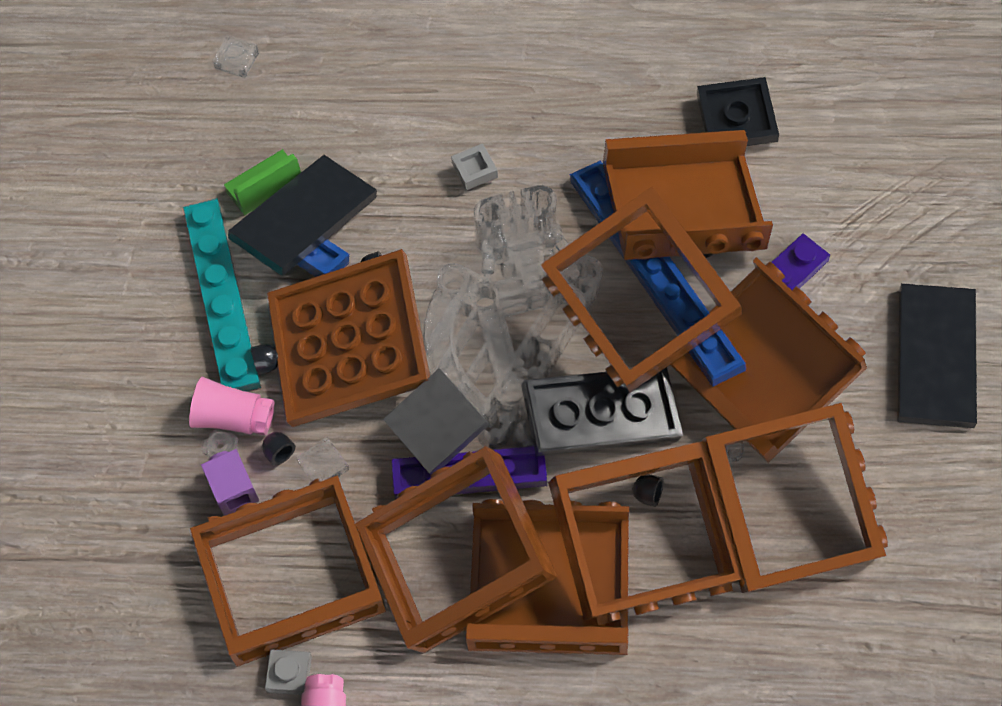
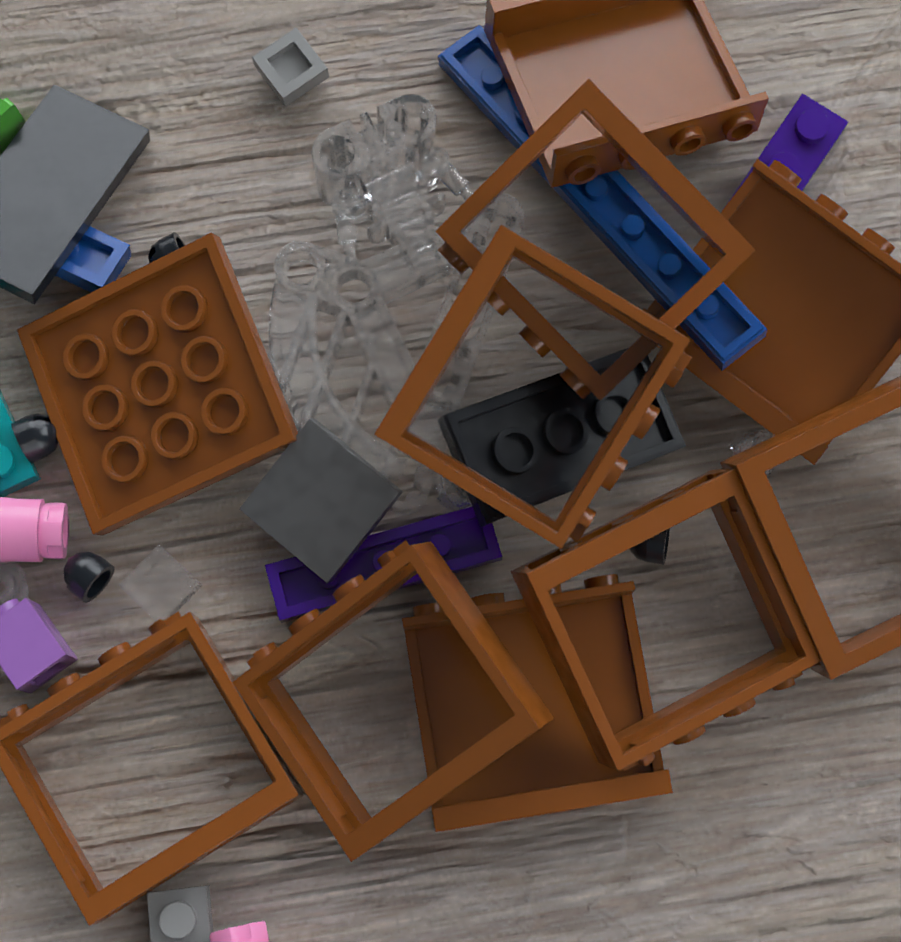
camera: 15 degrees left, 15 degrees up
none -> dark orange window [374,224,692,549]

